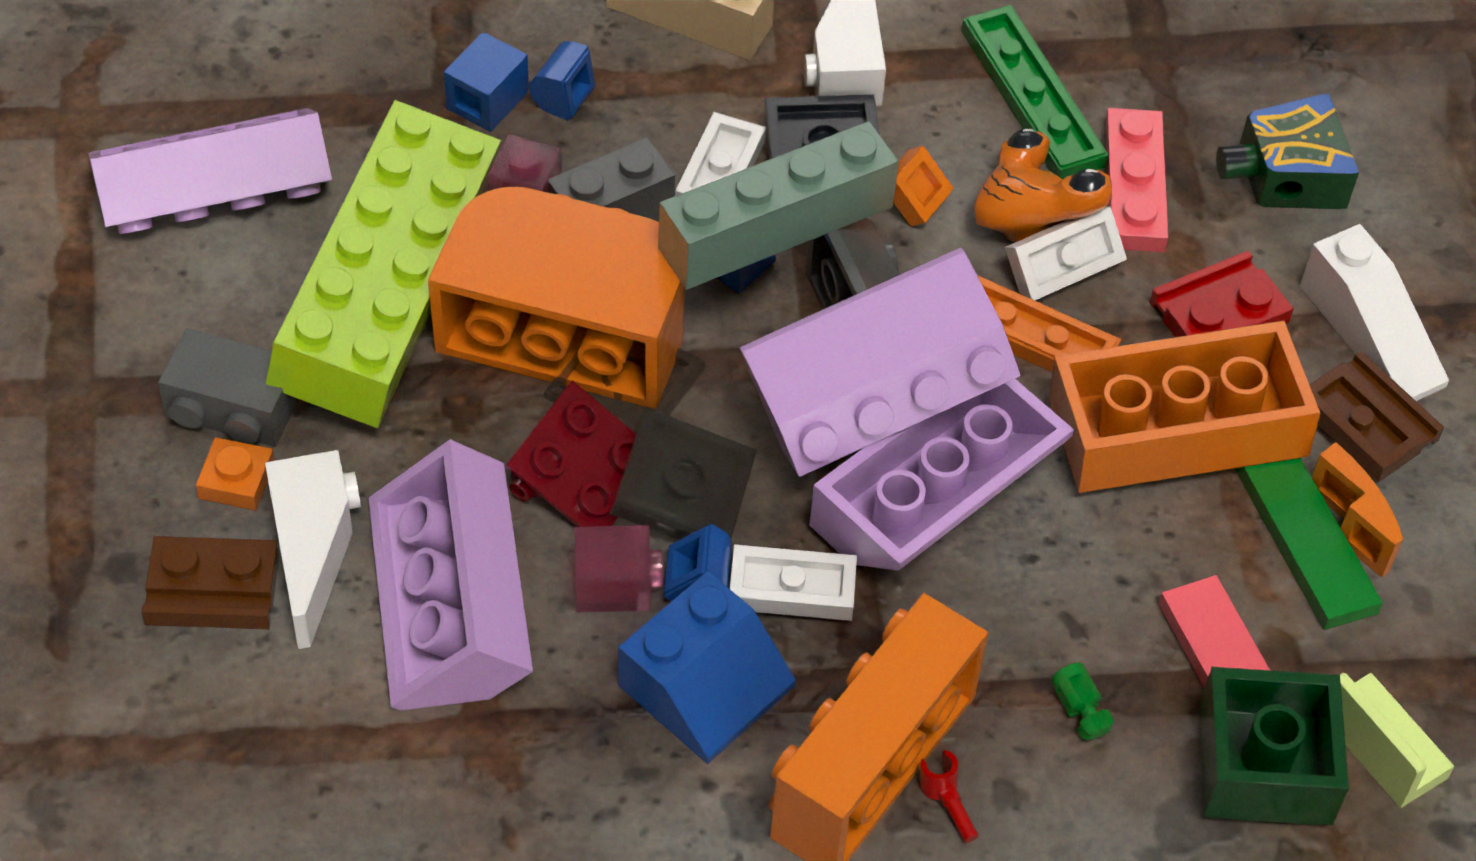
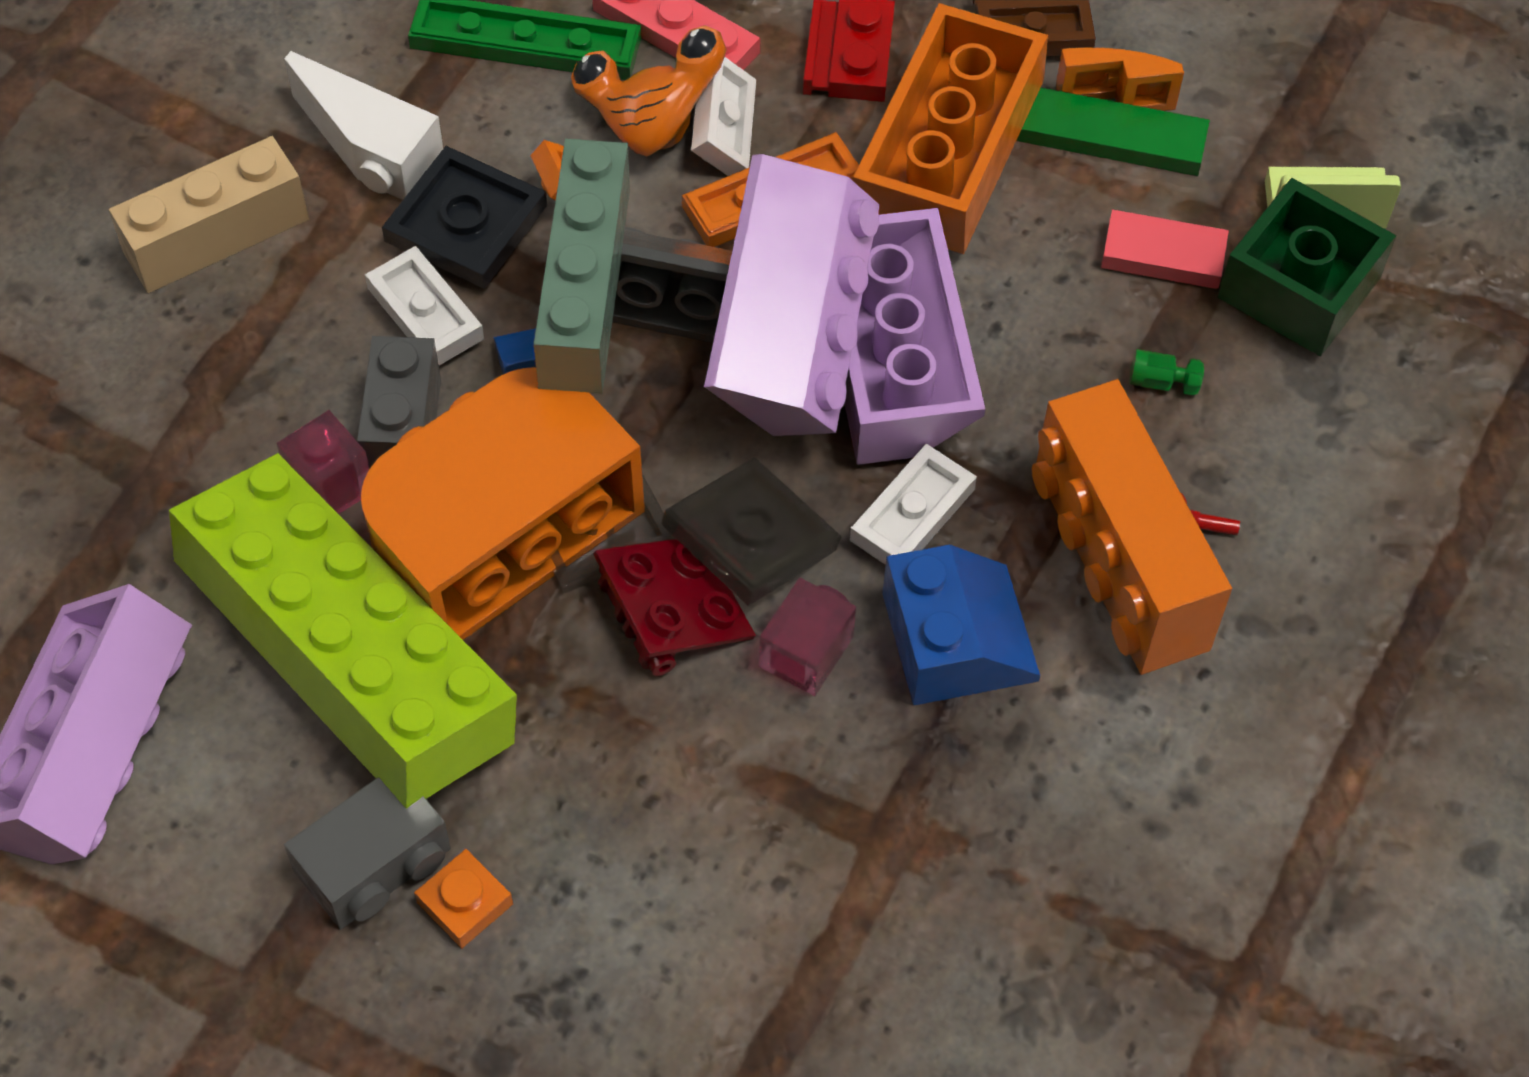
camera: 55 degrees left, 5 degrees up
reddish brown plate [142,536,280,630] -> none
white slope [265,450,361,649] -> none
lavender slope [368,439,533,711] -> none
blue panel [444,33,529,132] -> none
blue brick [529,41,595,121] -> none
blue brick [664,524,732,601] -> none

